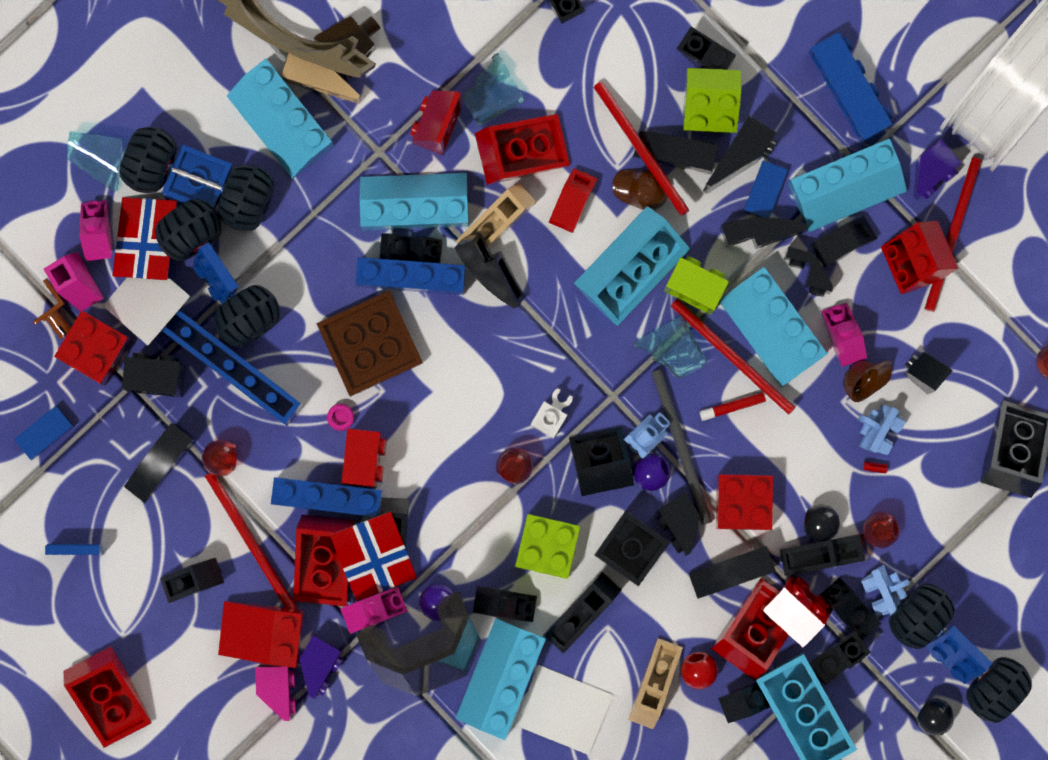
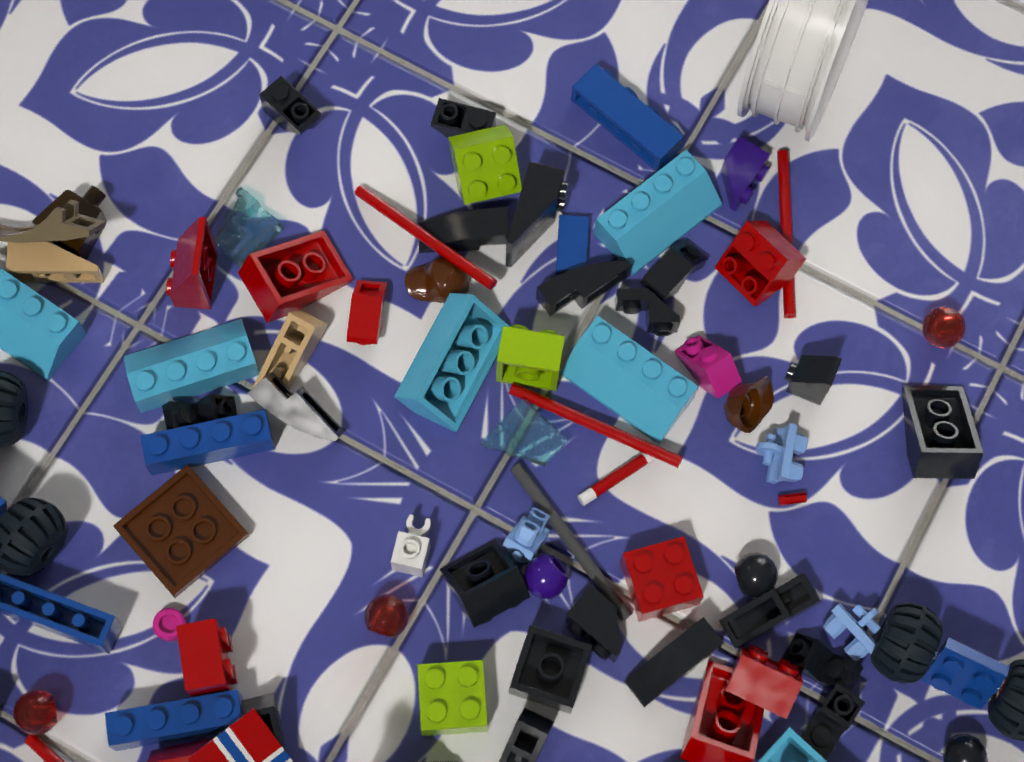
camera: 20 degrees left, 15 degrees down
clear red piece [862,511,899,549] -> none

